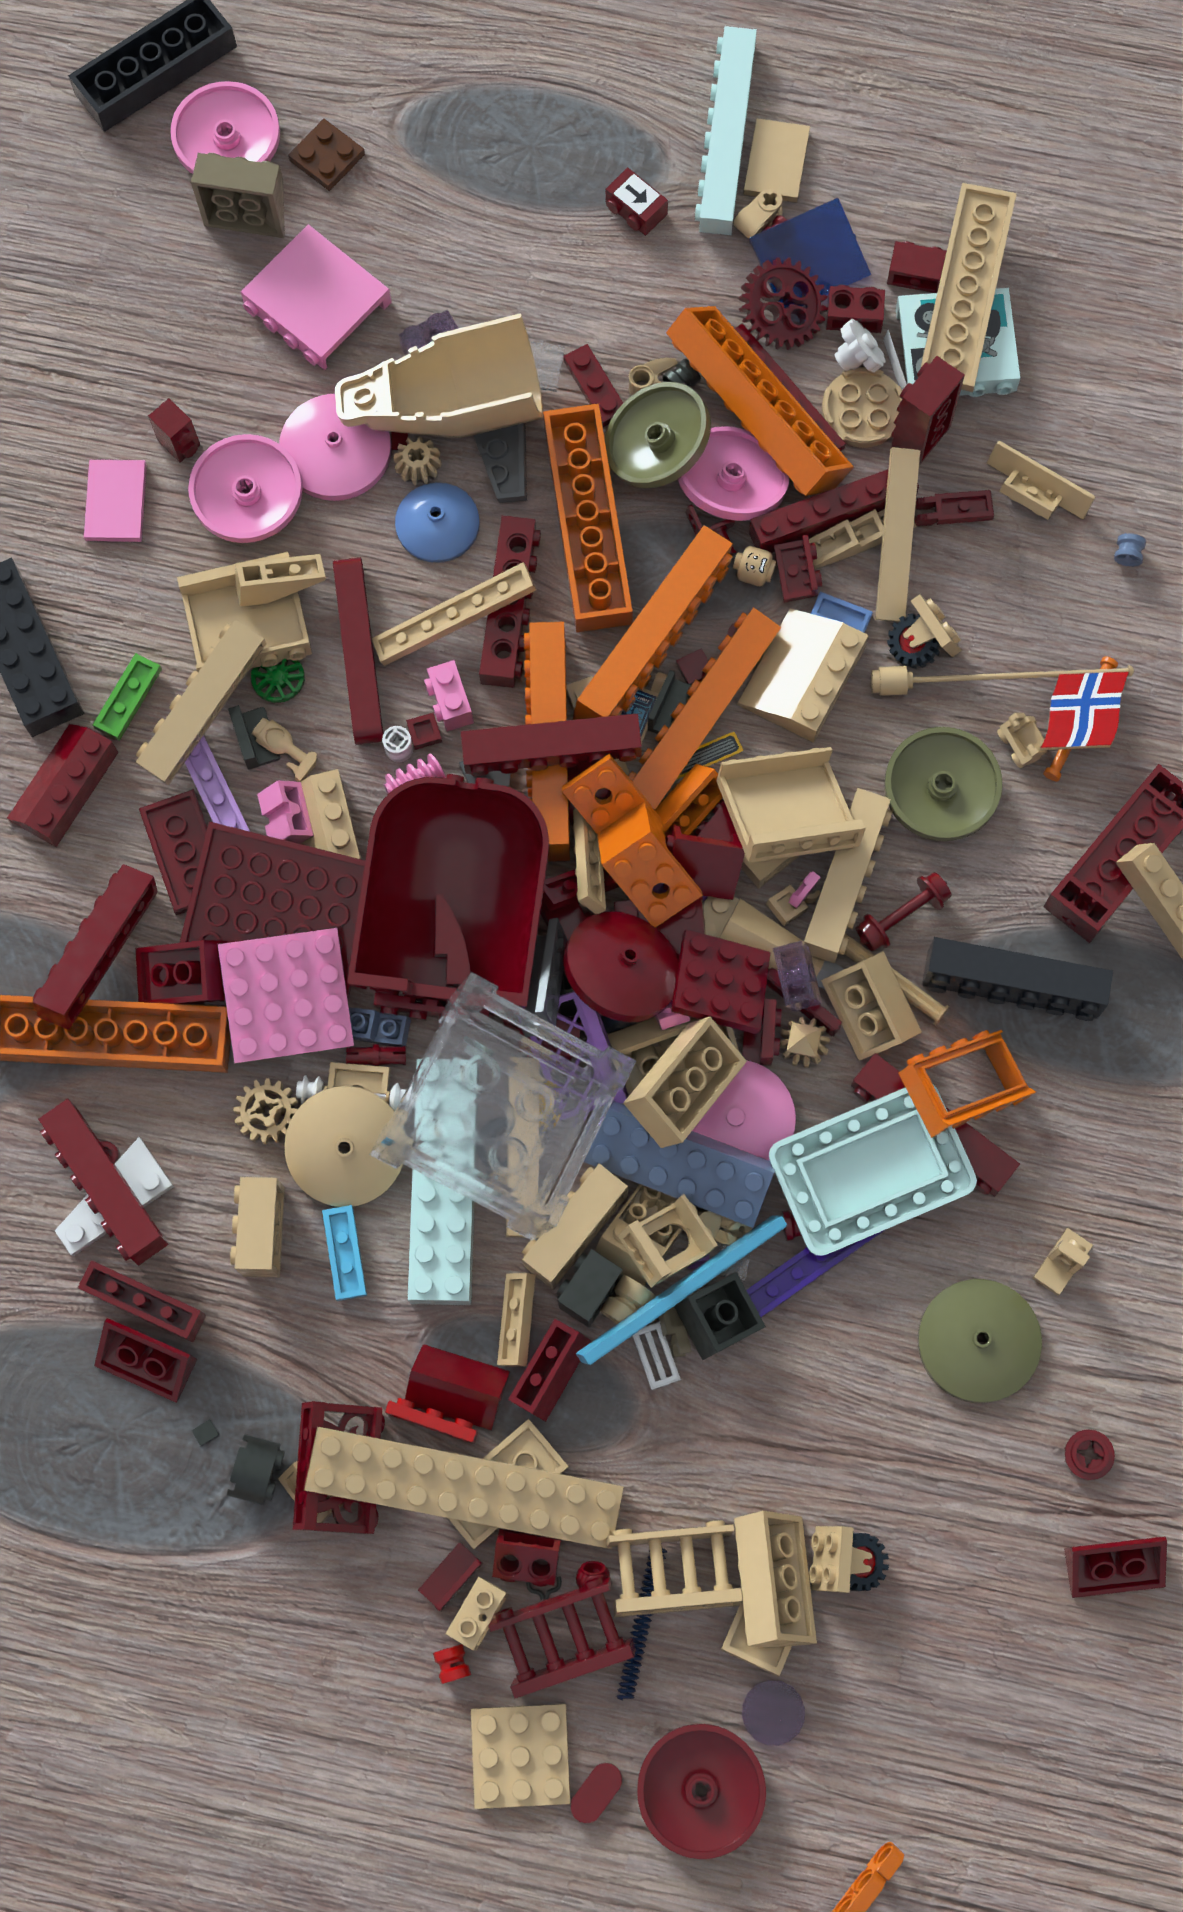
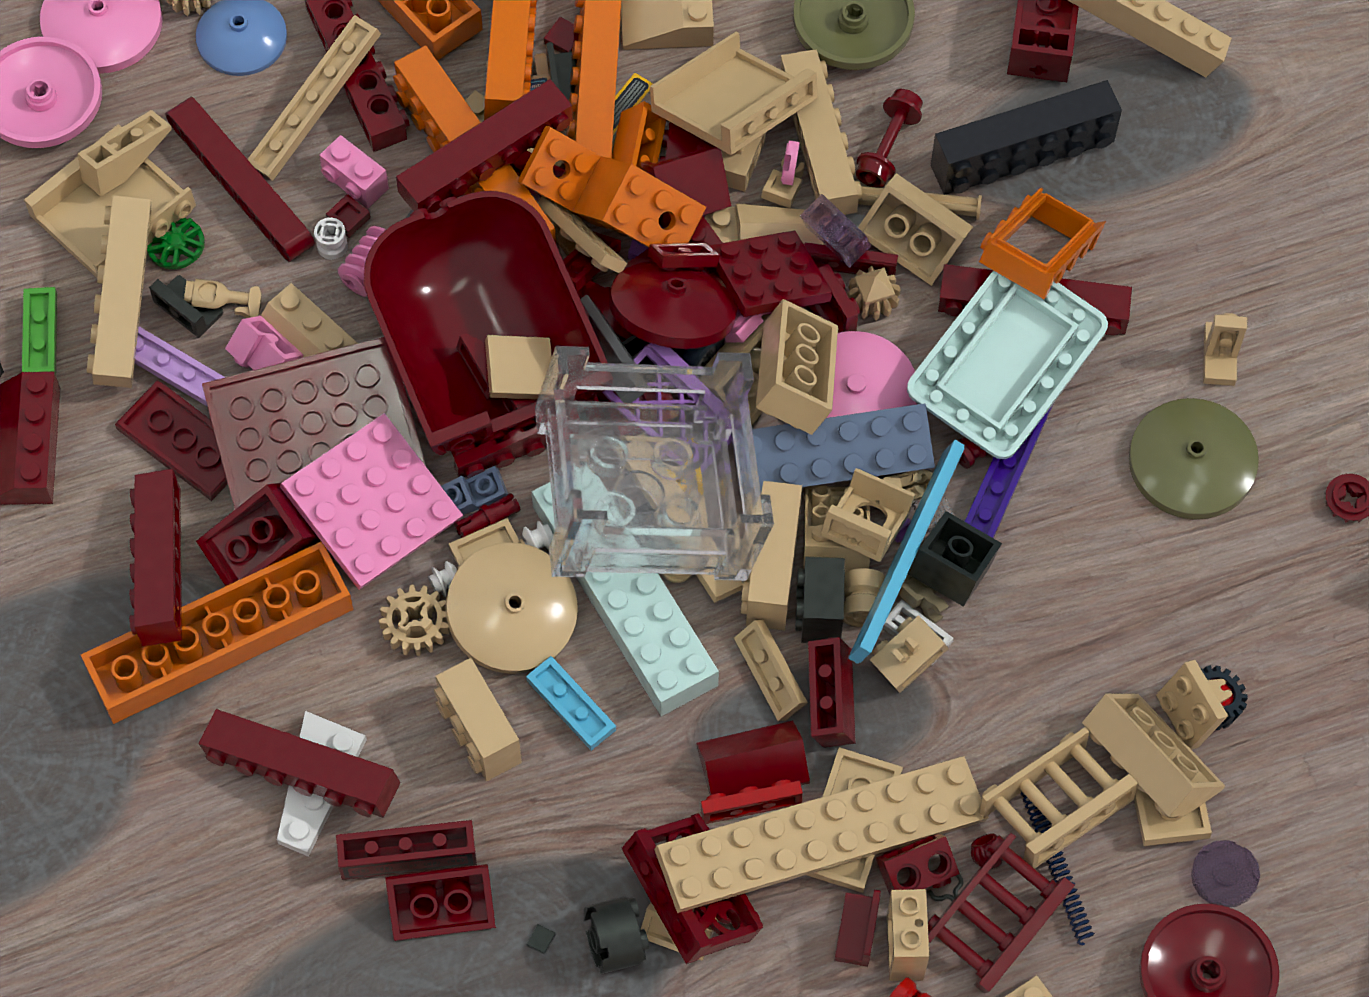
camera: 35 degrees left, 10 degrees down
none -> tan tile [485,335,554,400]
none -> dark red plate [648,243,720,271]
none -> tan brick [870,615,948,693]

